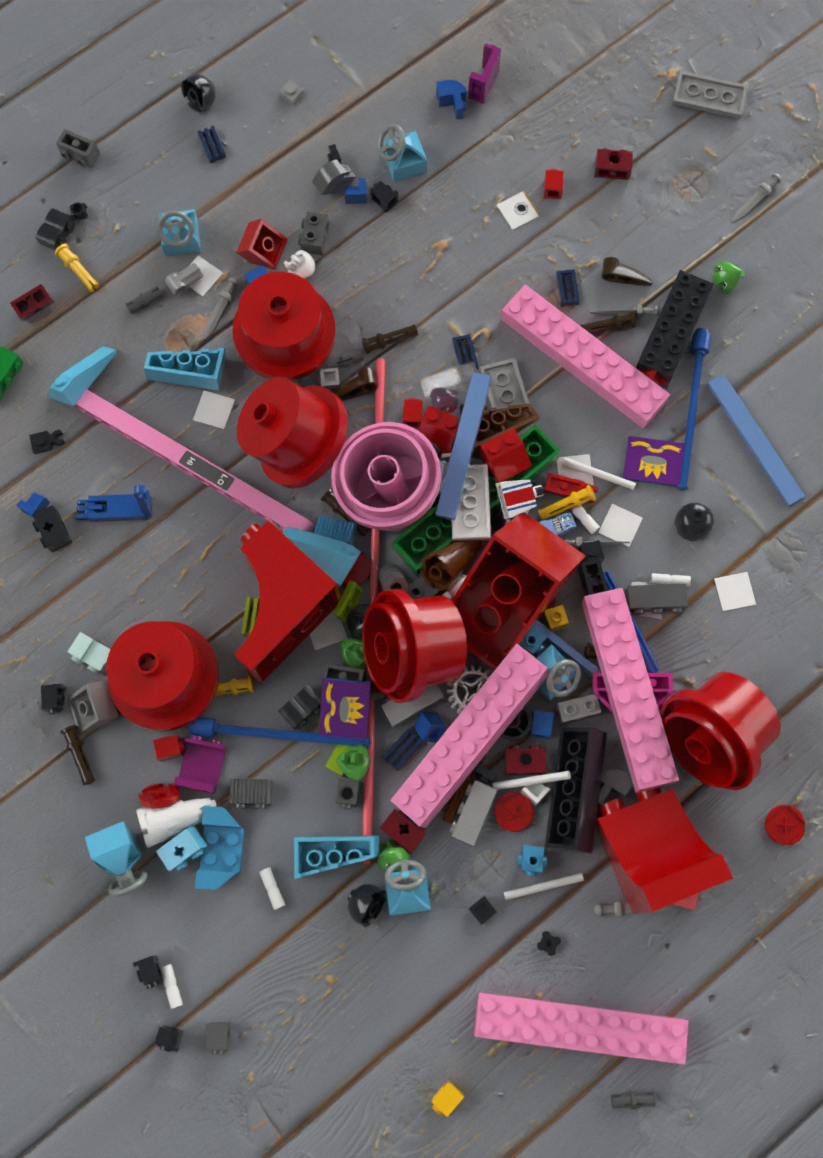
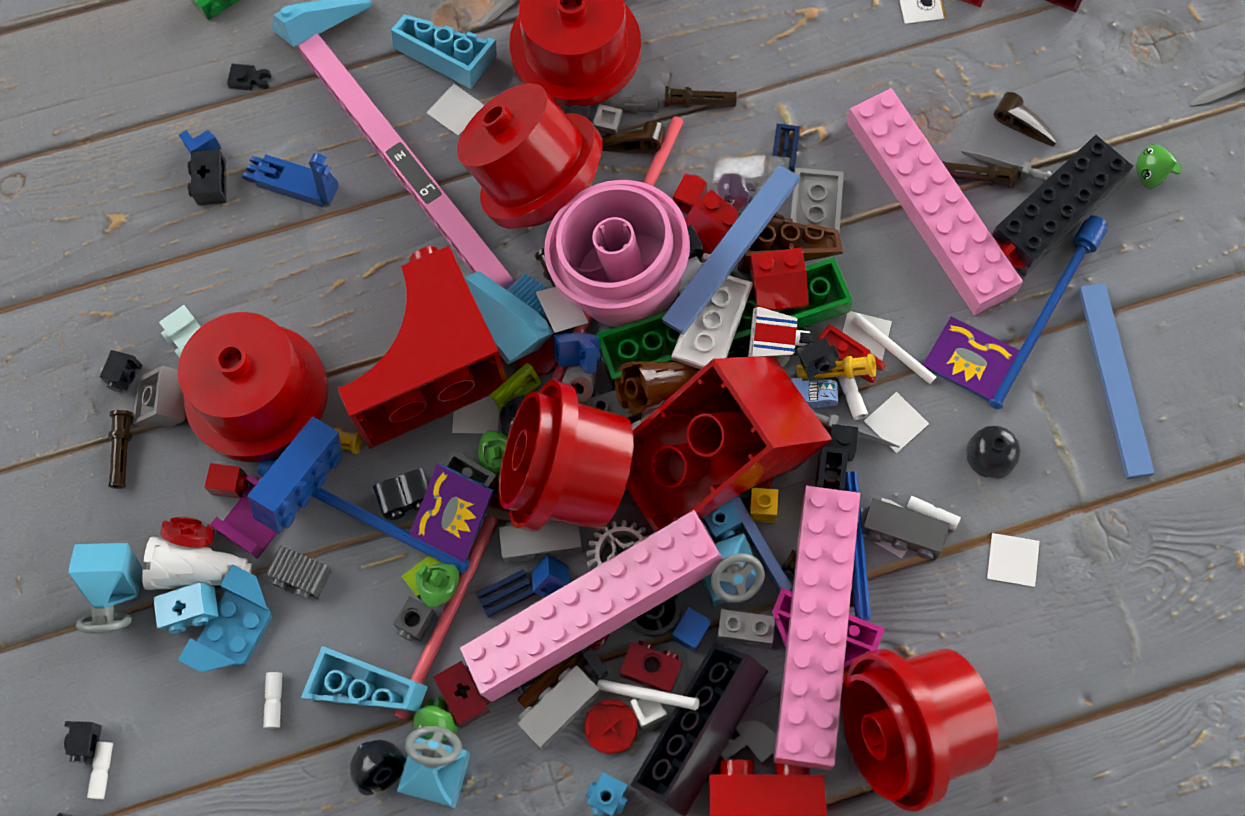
camera: 25 degrees right, 5 degrees down
dark blue tile [556,269,580,307] -> none
none -> blue brick [247,417,343,534]
none -> white sticker [536,287,588,333]
none -> blue brick [553,333,600,373]
none -> black brick [797,337,840,382]

